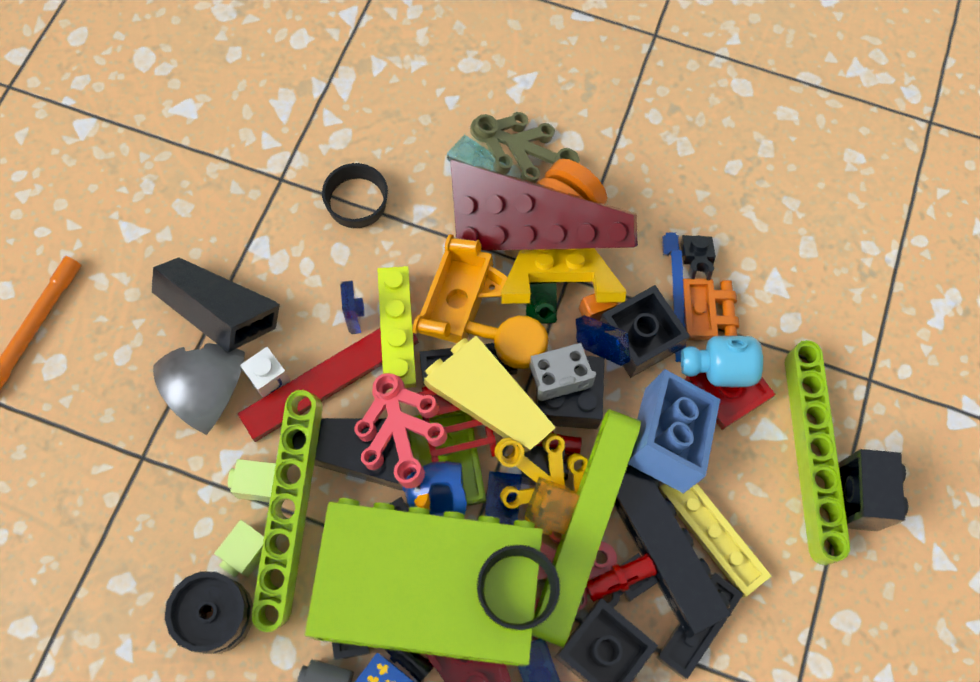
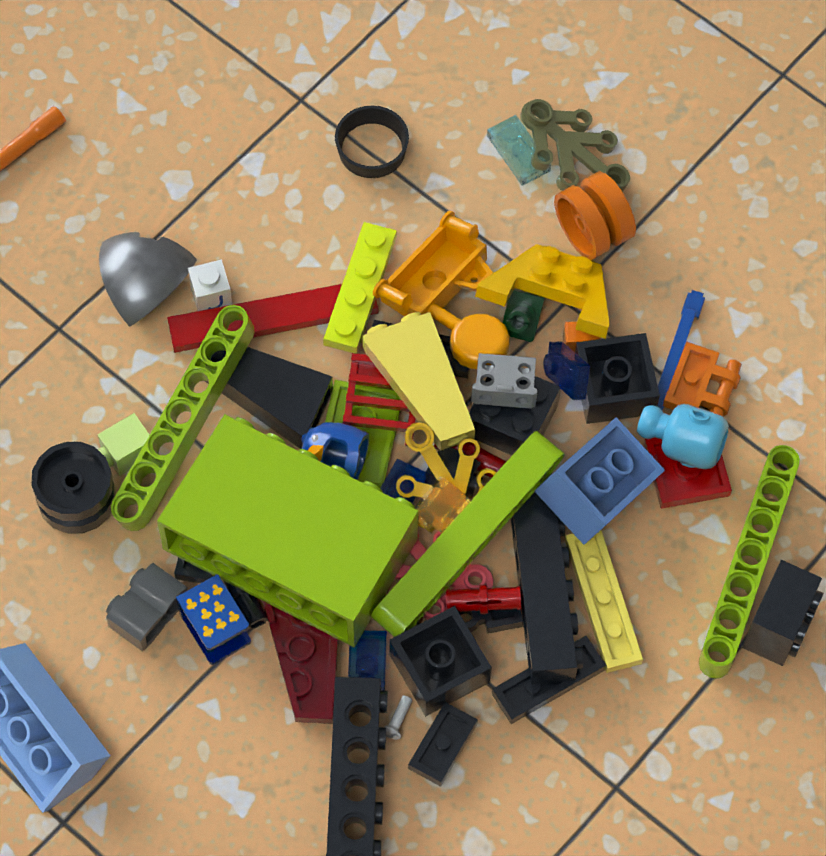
camera: 25 degrees right, 5 degrees down
black slope [152,257,280,353] -> none
yellowish green brick [228,459,276,502] -> none
clear blue plate [340,281,365,334] -> none
coral plant [354,373,447,488] -> none
dark red wing [450,159,638,251] -> none
black tyre [477,545,560,630] -> none
black plate [680,235,716,280] -> none

